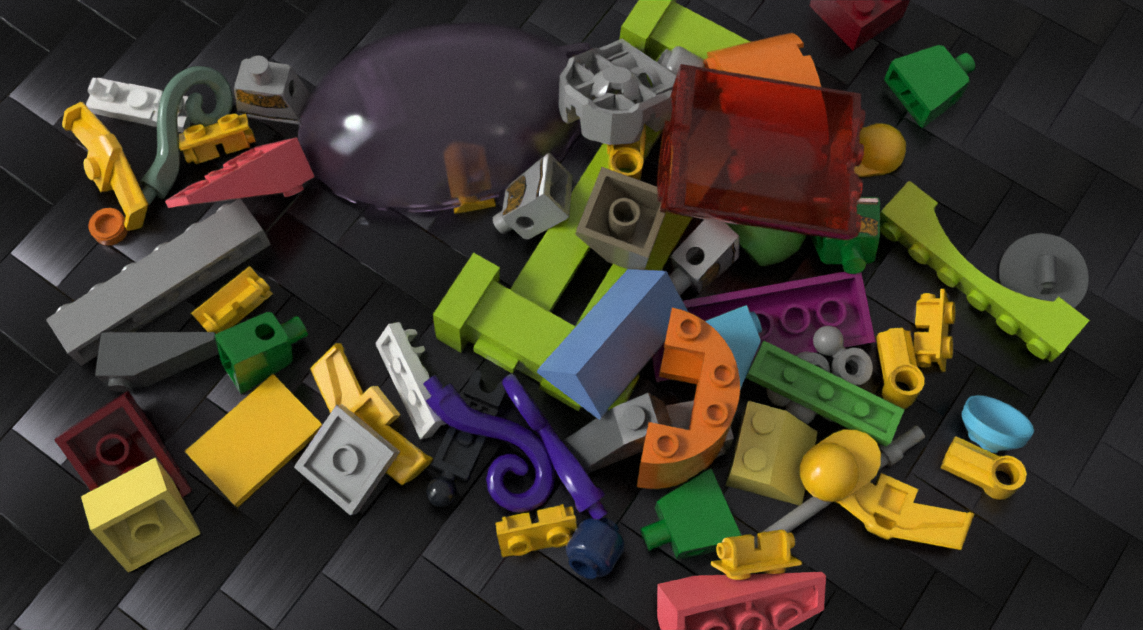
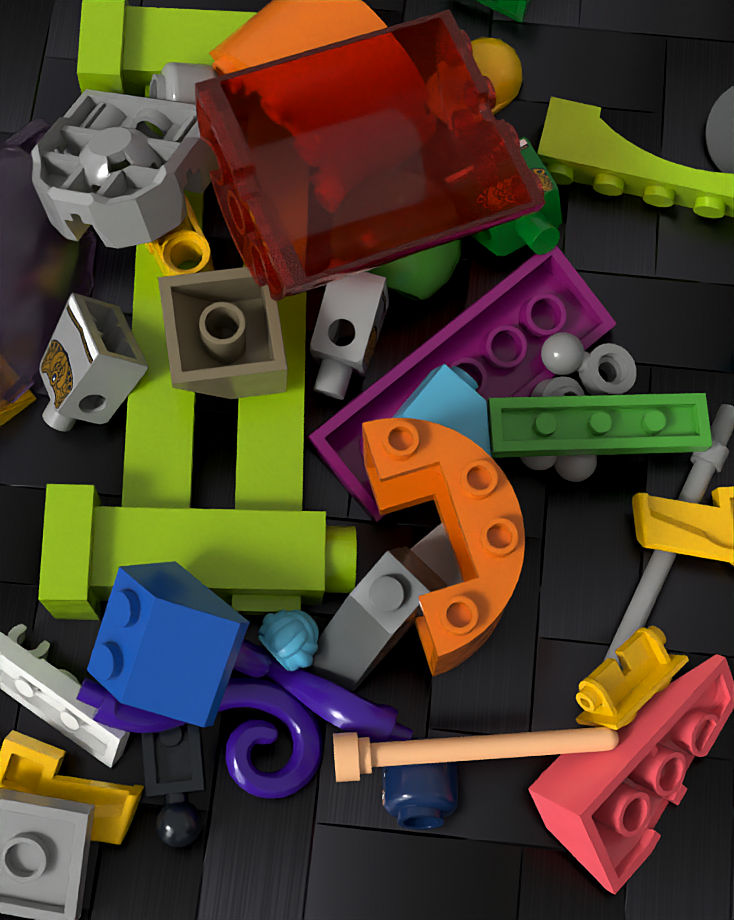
camera: 30 degrees left, 5 degrees up
yellow hinge [495,504,577,557] -> none
medium blue slope [537,269,688,420] -> none
green torso [640,469,741,559] -> none
light yellow slope [725,401,817,506] -> none
yellow cap [800,430,881,502] -> none
yellow piece [876,328,925,409] -> none
yellow hinge [913,289,955,372] -> none
none -> blue slope [87,561,249,727]
none -> medium azure piece [258,609,319,671]
none -> light nougat piece [333,727,619,782]

